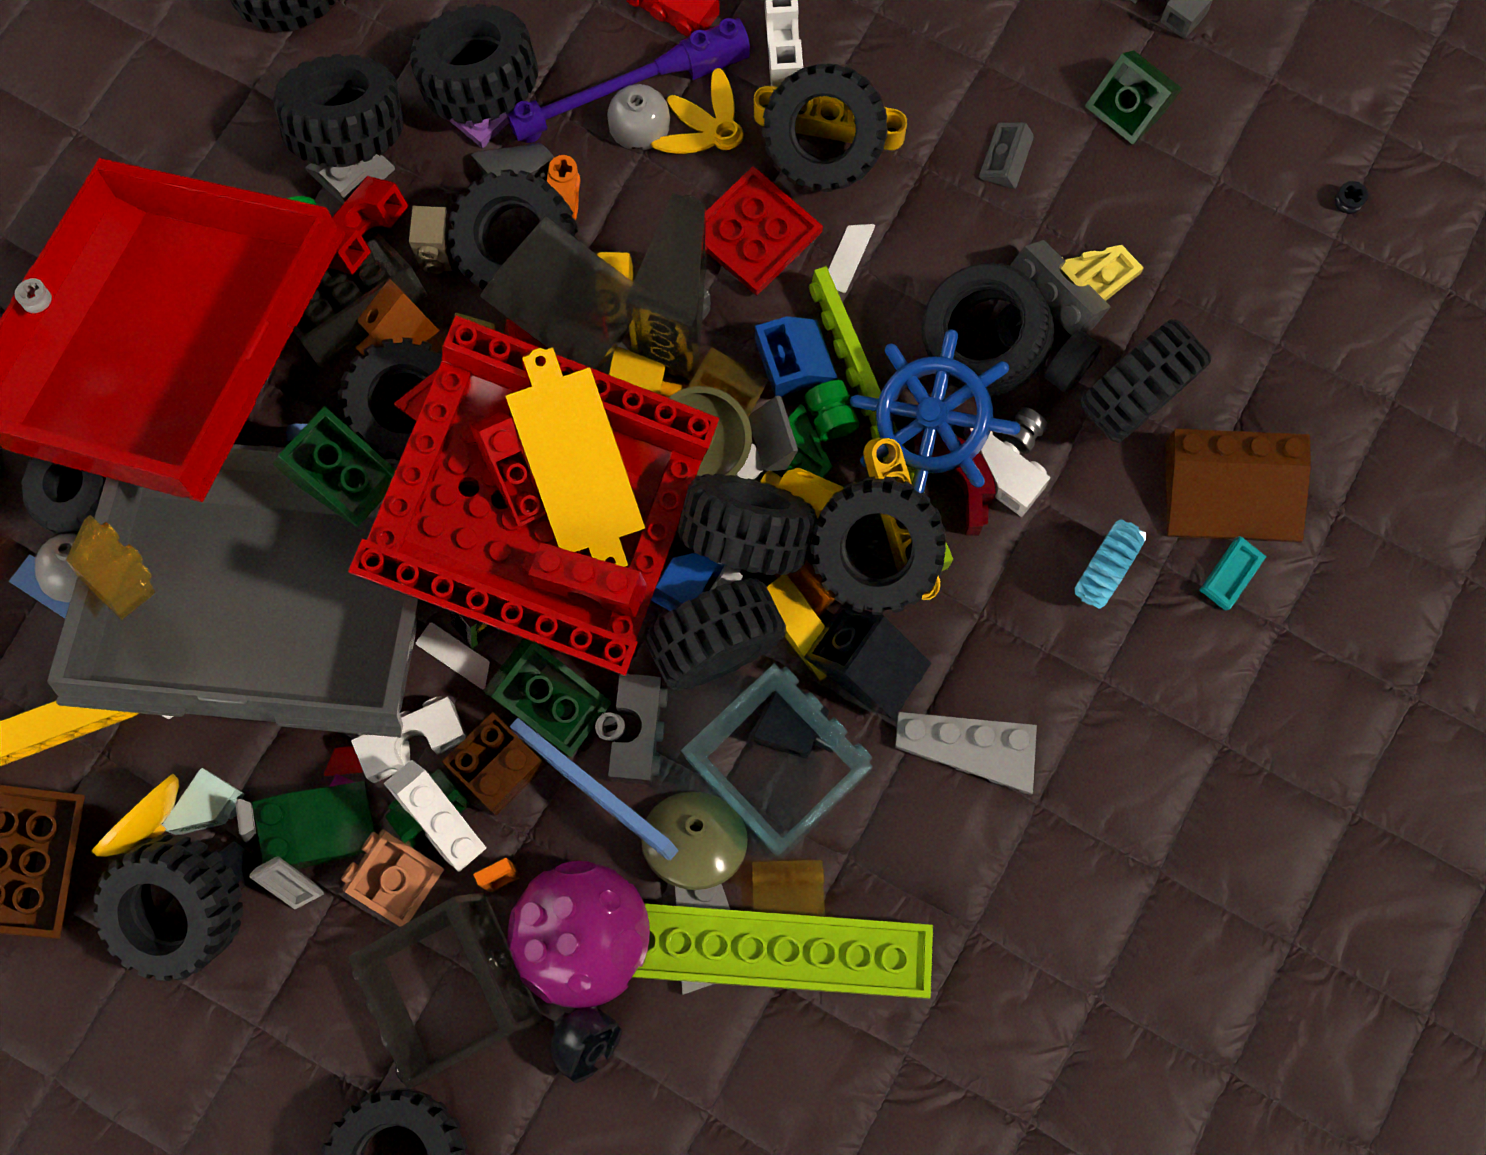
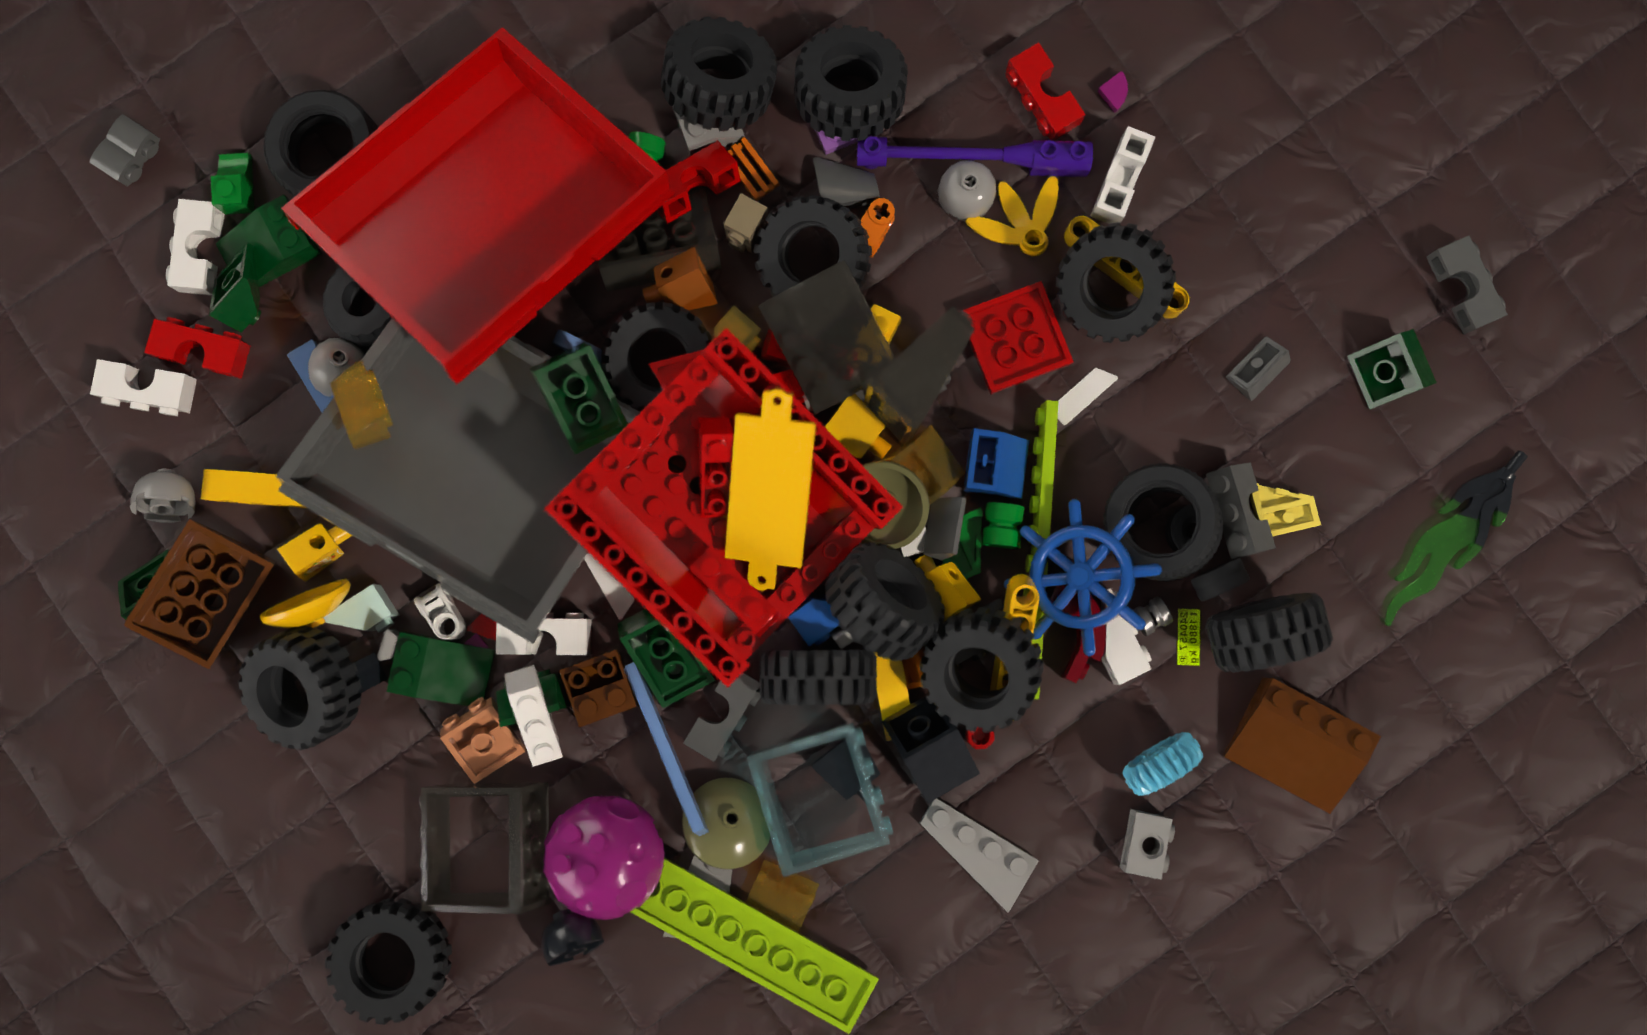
camera: 20 degrees right, 10 degrees up
light grey bush [14,278,52,313] -> none
light grey tile [250,856,324,909] -> none
orange tile [473,858,520,892] -> none
light grey hinge [595,712,626,741] -> none
teal tile [1200,536,1267,611] -> none
black bush [1334,181,1368,214] -> none
none -> yellow torso [277,523,352,582]
none -> white piece [414,583,466,641]
none -> orange tile [728,137,779,201]
none -> red tile [965,727,995,749]
none -> light grey brick [1120,809,1175,880]
none -> clear neon green sticker [1177,609,1200,666]
none -> clear neon green piece [1385,450,1528,626]

